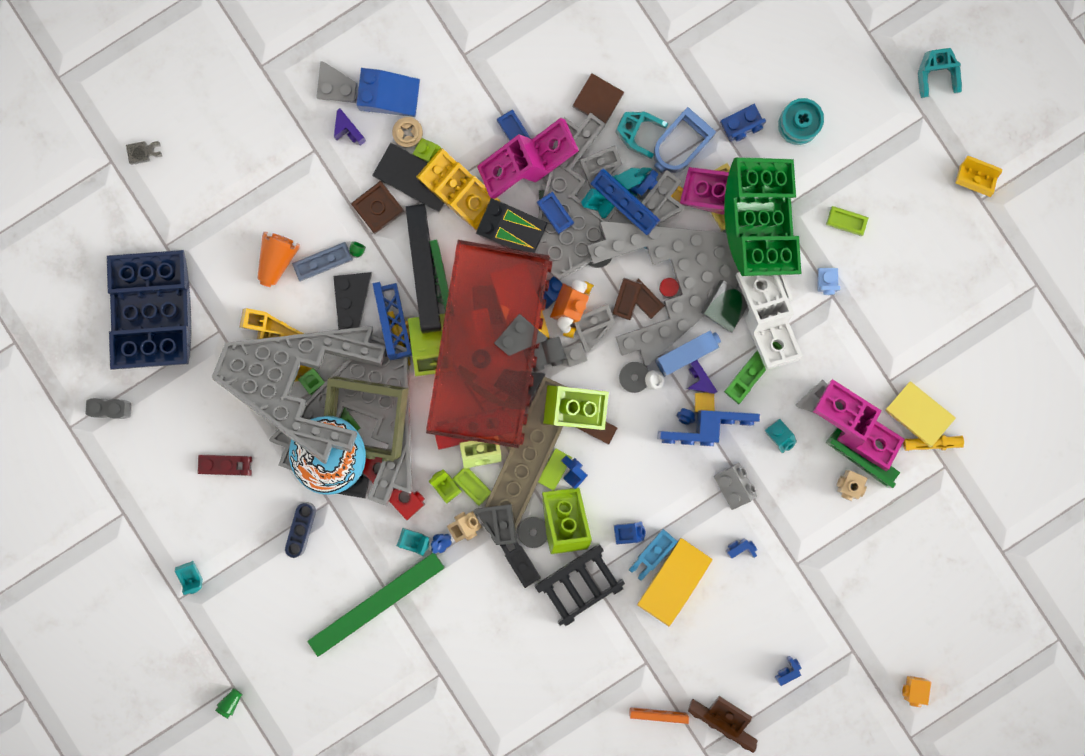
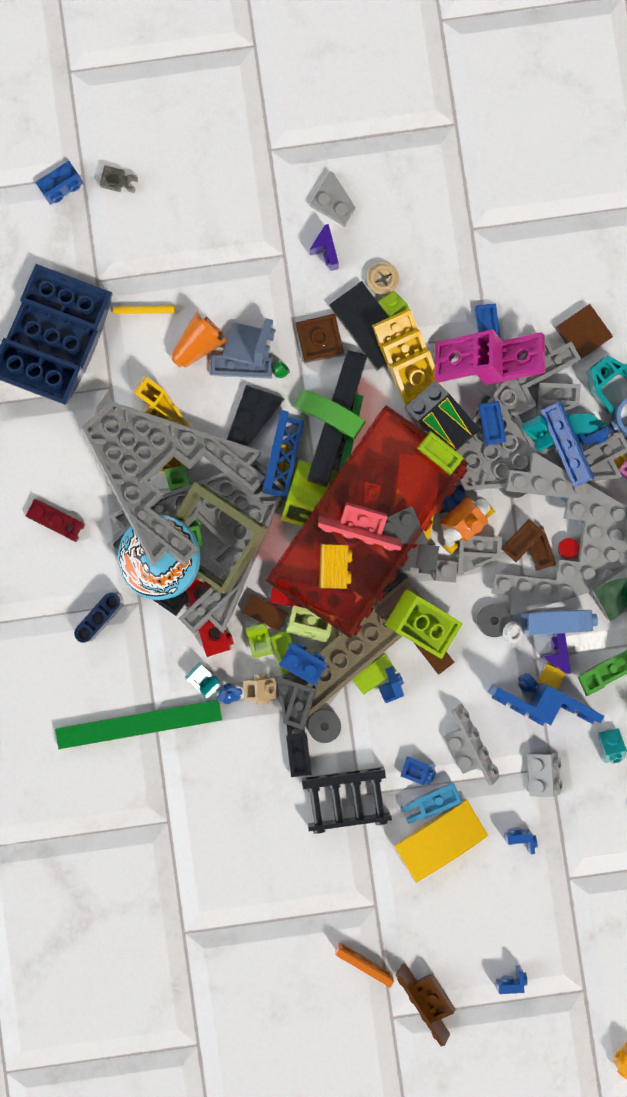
camera: 30 degrees right, 0 degrees up
blue slope [357,68,420,117] -> none
lime slope [542,488,592,554] -> none
none -> blue bracket [35,161,84,205]
none -> yellow bar [113,305,175,314]
none -> sand blue bracket [223,318,276,367]
none -> reddish brown tile [242,594,288,631]
none -> blue bracket [279,642,328,686]
none -> bright green slope [292,389,366,439]
none -> coral bracket [318,502,402,551]
none -> yellow brick [319,544,352,589]
none -> lime tile [417,431,464,475]
none -> light grey bracket [444,704,499,785]

